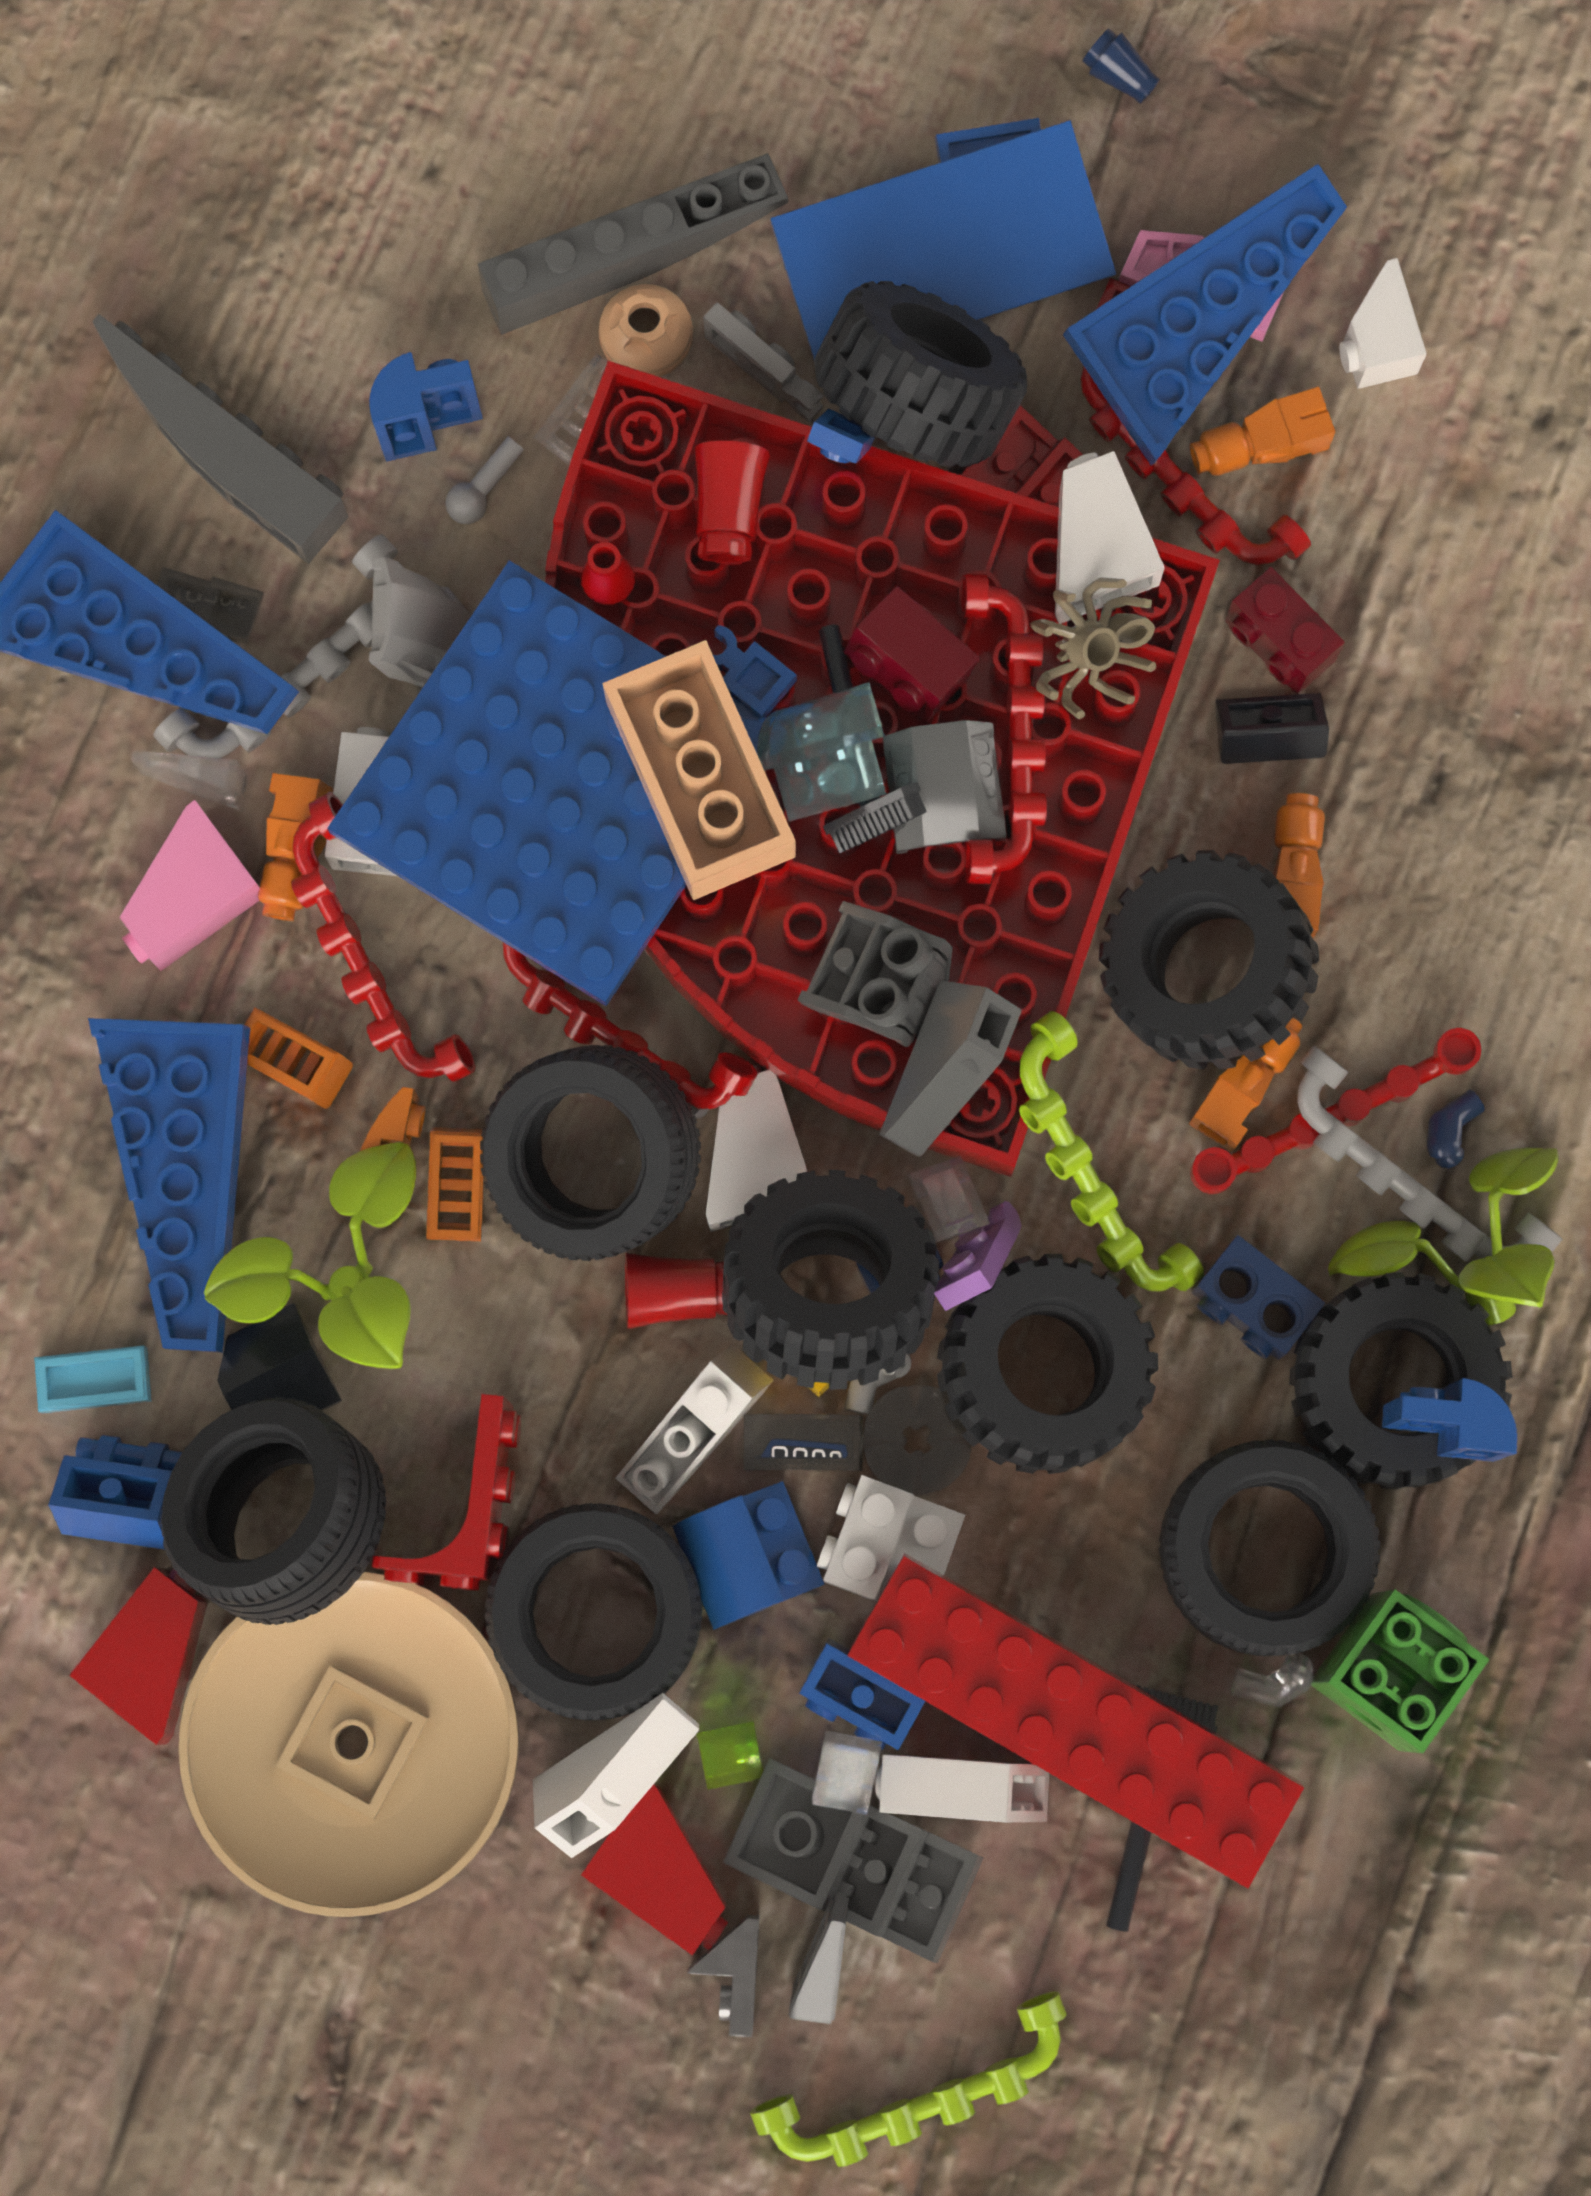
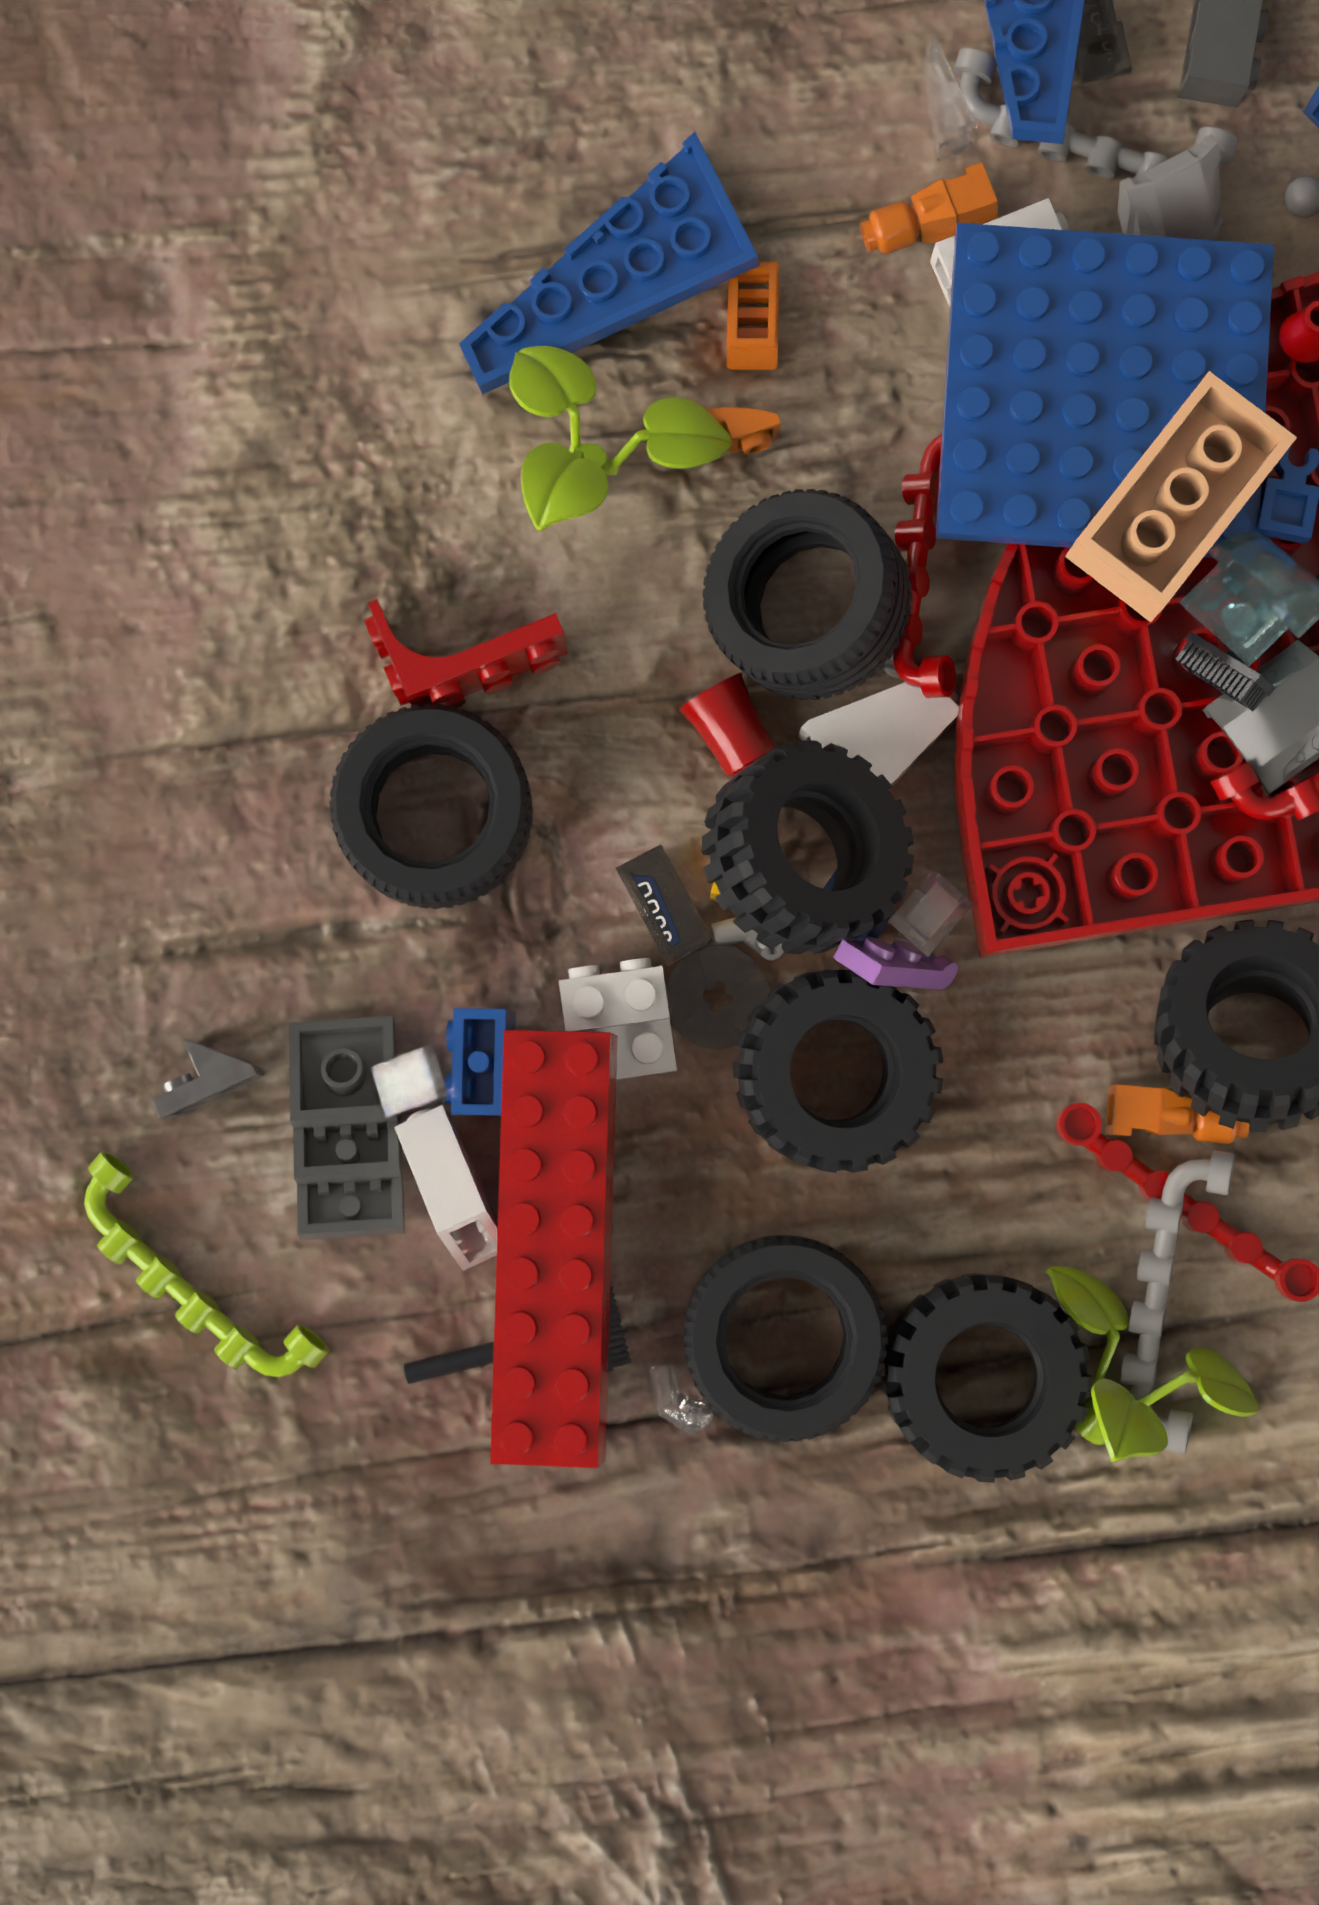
camera: 60 degrees right, 5 degrees up
medium azure tile [34,1345,152,1414] -> none
blue brick [48,1435,182,1550] -> none
red slope [69,1567,208,1745] -> none
bright pink slope [119,800,260,971] -> none
black tyre [161,1397,386,1625] -> none
tan dish [179,1572,519,1917] -> none
black slope [217,1303,342,1411] -> none
red bar [291,792,476,1082] -> none
orange slope [426,1127,485,1242] -> none
white slope [533,1693,699,1858] -> none
red slope [581,1783,729,1956] -> none
white slope [616,1344,774,1515] -> none
blue brick [672,1481,825,1630] -> none
clear neon green brick [697,1721,763,1790] -> none
slope [788,1892,849,2024] -> none
dark grey slope [798,901,953,1047] -> none
dark grey slope [879,980,1022,1156] -> none
lime bar [1019,1011,1204,1291] -> none
dark blue brick [1191,1234,1326,1360] -> none
bright green brick [1309,1589,1490,1753] -> none
blue brick [1382,1378,1517,1462] -> none
dark blue arm [1426,1089,1485,1168] -> none

